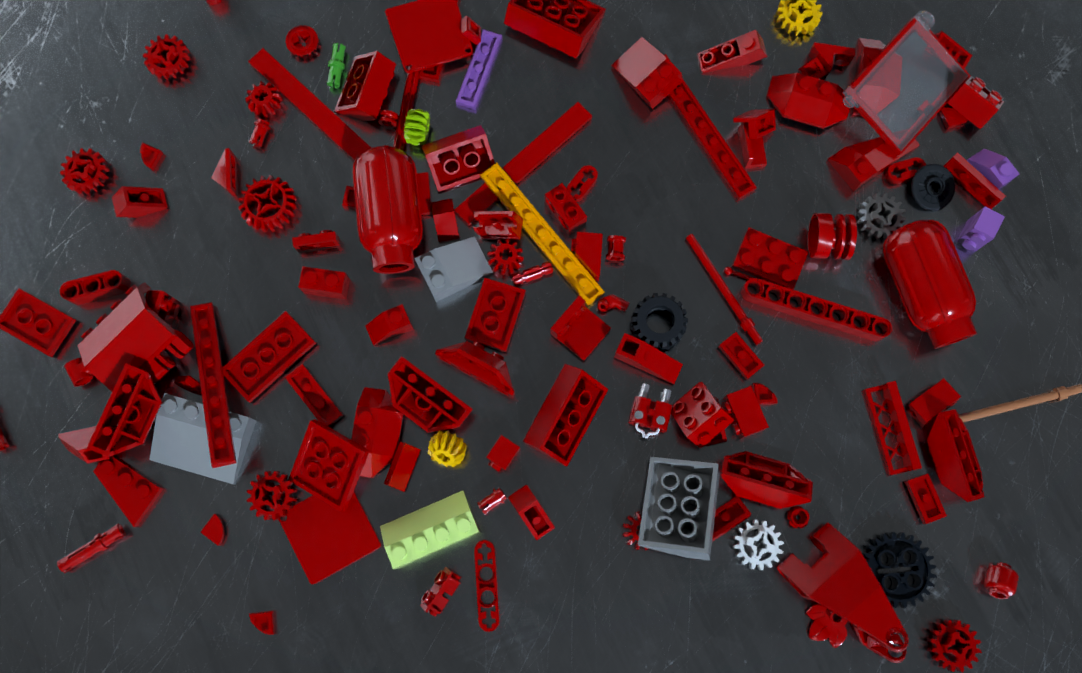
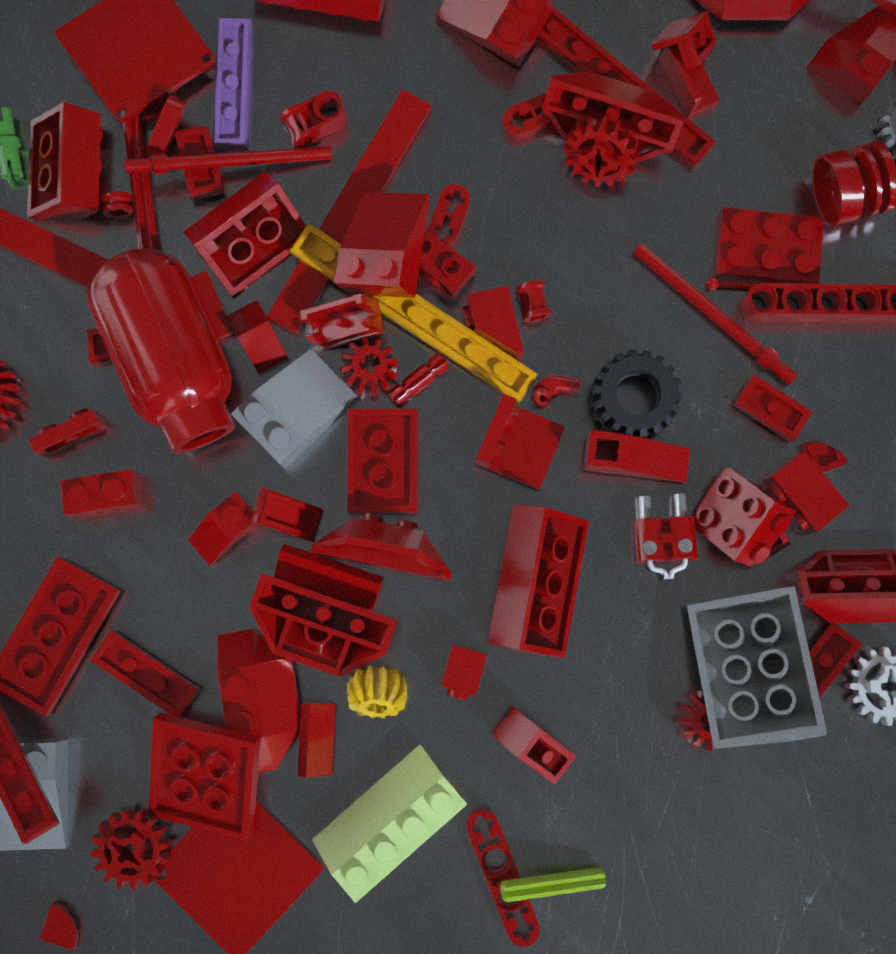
camera: 20 degrees left, 5 degrees up
lime gear [404,109,430,146] -> none
red hinge [420,566,461,617] -> none
red tile [461,16,481,45] -> none
red pin [477,487,507,515] -> none
none -> red bar [124,146,332,175]
none -> red beam [145,95,187,157]
none -> red plate [175,126,224,200]
none -> red tile [250,487,322,542]
none -> red tile [274,544,384,611]
none -> red piece [279,90,347,148]
none -> red slope [334,192,430,298]
none -> lime axle [500,868,606,902]
none -> red beam [502,93,554,141]
none -> red wedge [542,72,685,163]
none -> red gear [563,116,640,187]

